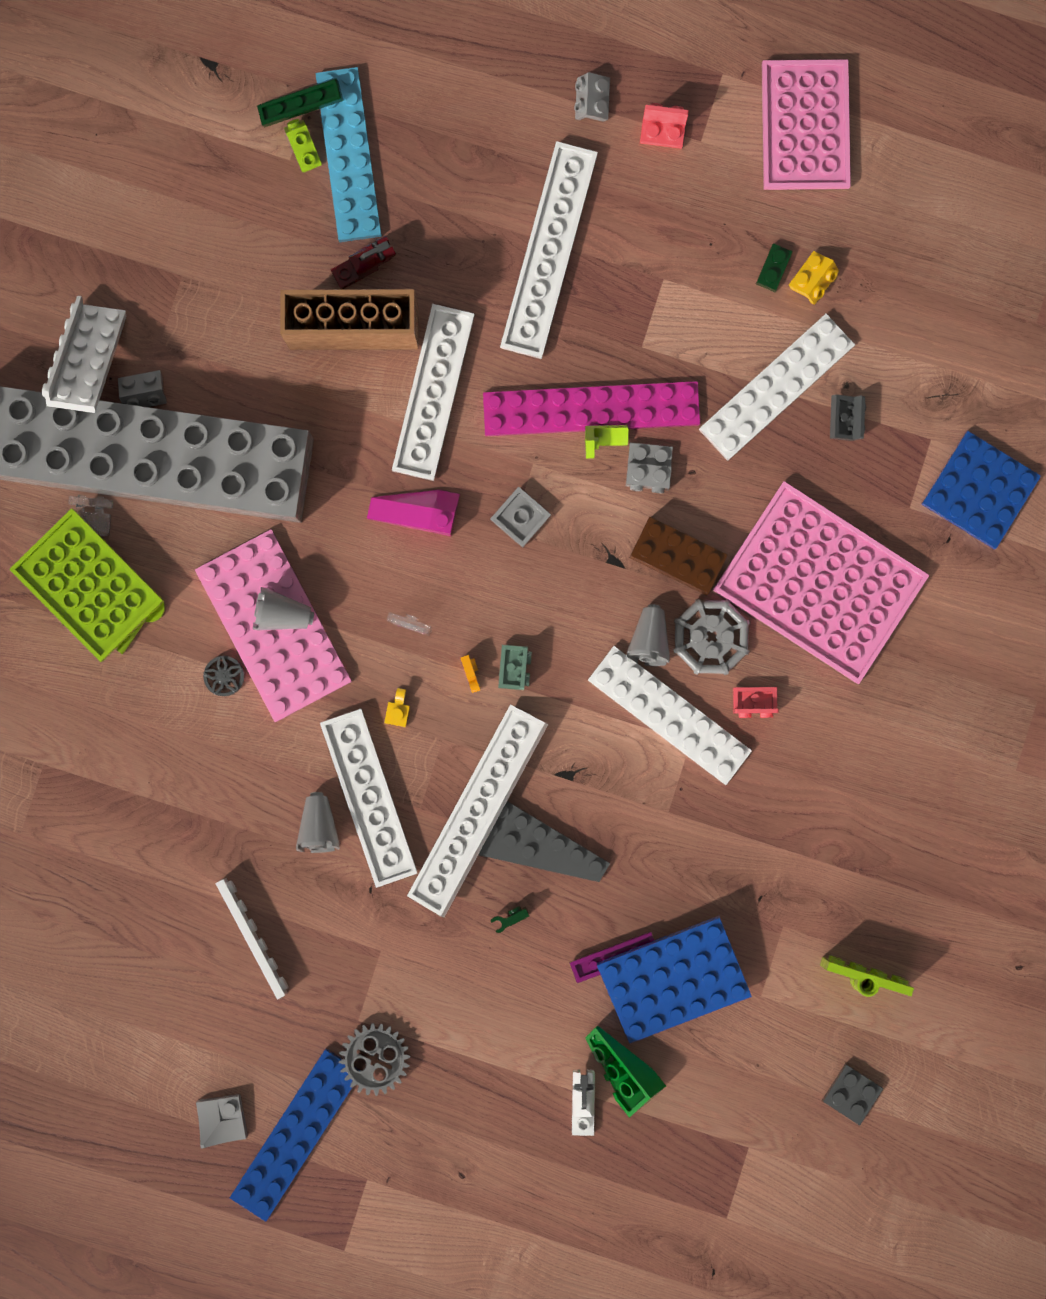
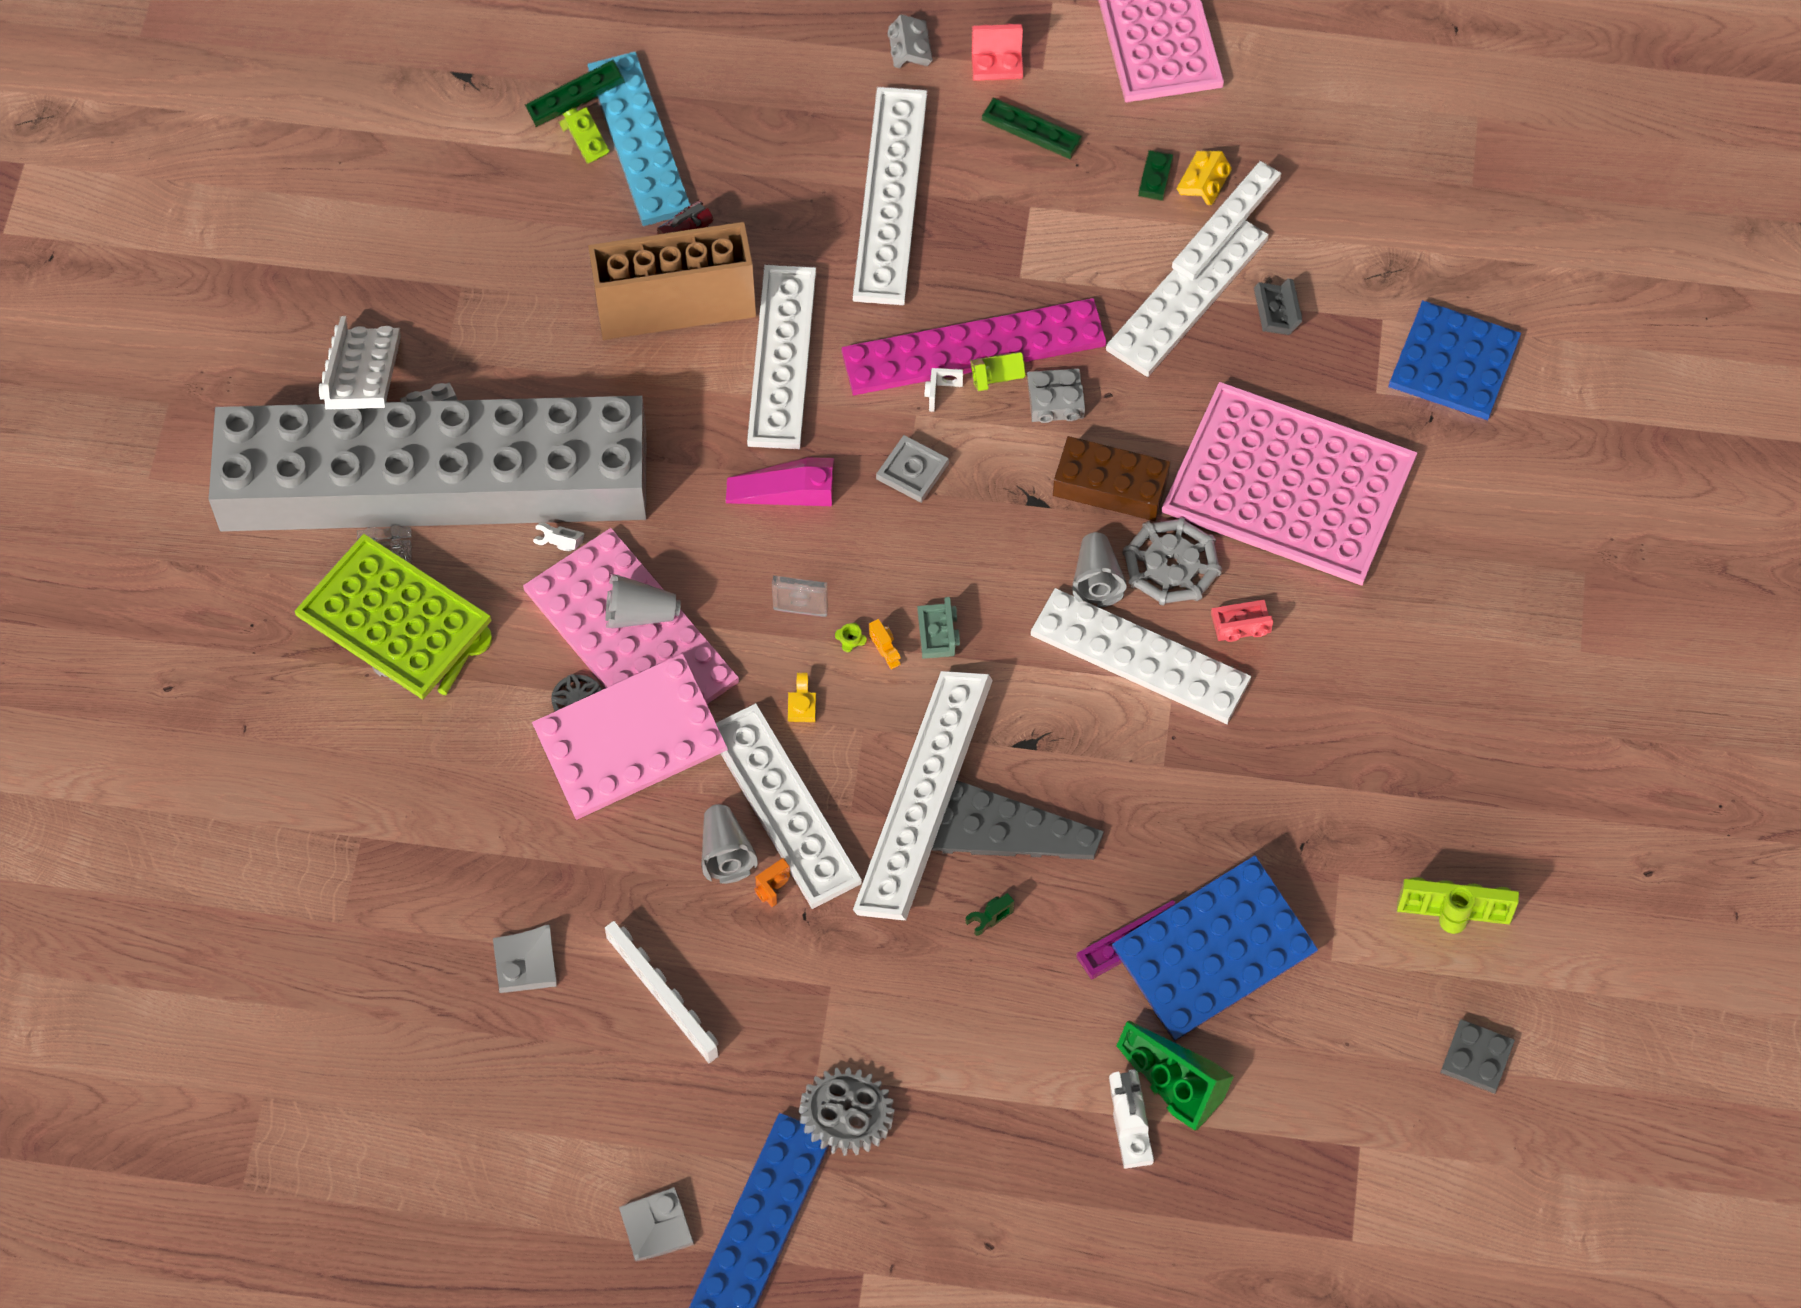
camera: 10 degrees left, 25 degrees down
none -> light grey plate [493,925,556,993]
none -> bright pink plate [532,653,728,820]
none -> white plate [533,523,585,551]
none -> orange bracket [754,858,790,907]
none -> lime plate [835,623,867,652]
none -> white bracket [925,368,963,412]
none -> dark green tile [982,97,1082,159]
none -> white plate [1172,161,1281,280]

